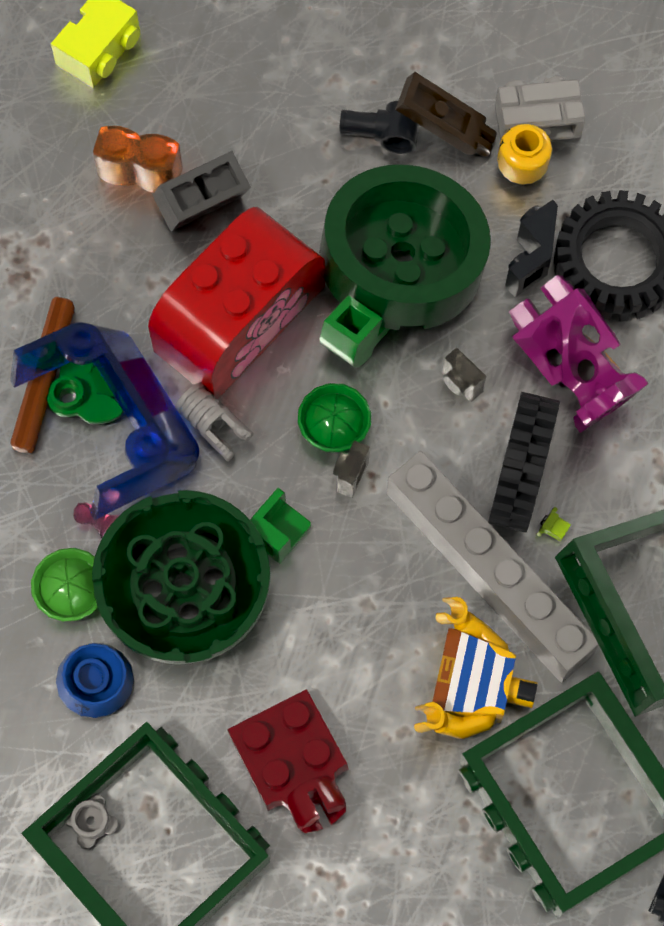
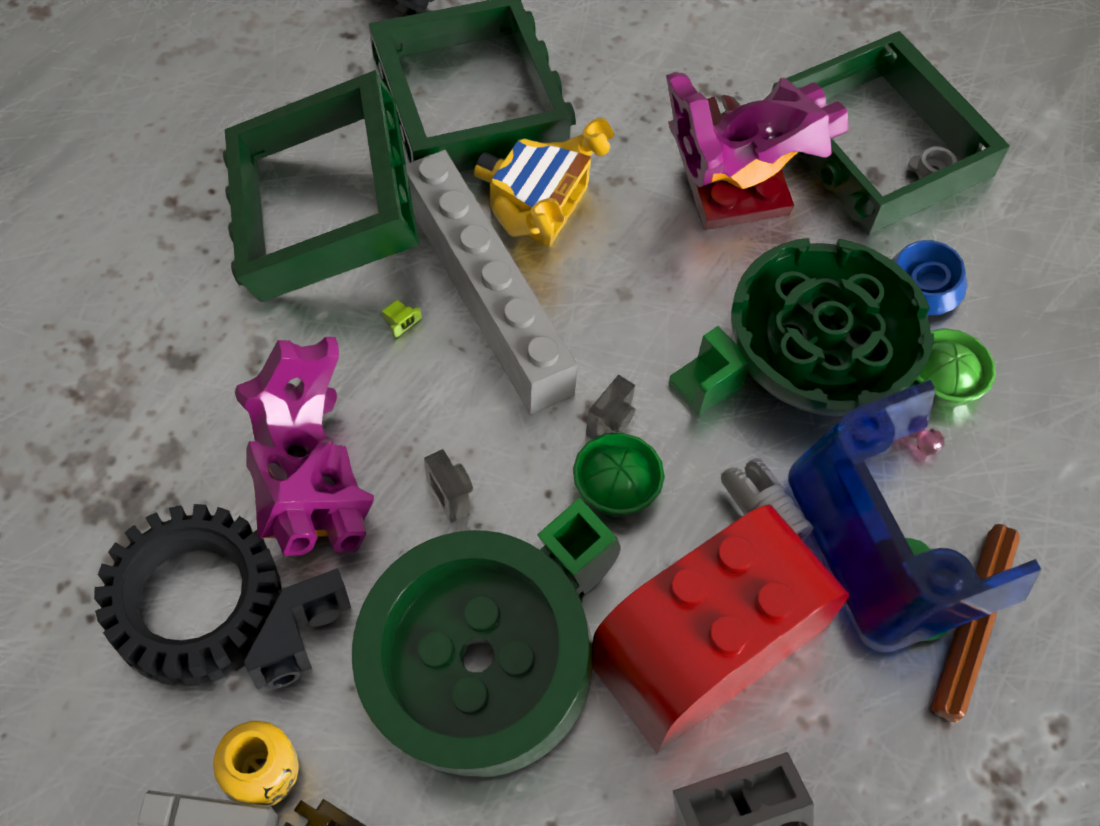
camera: 170 degrees left, 10 degrees down
black tyre [488,391,560,533] -> none
none -> magenta hips [666,72,849,189]

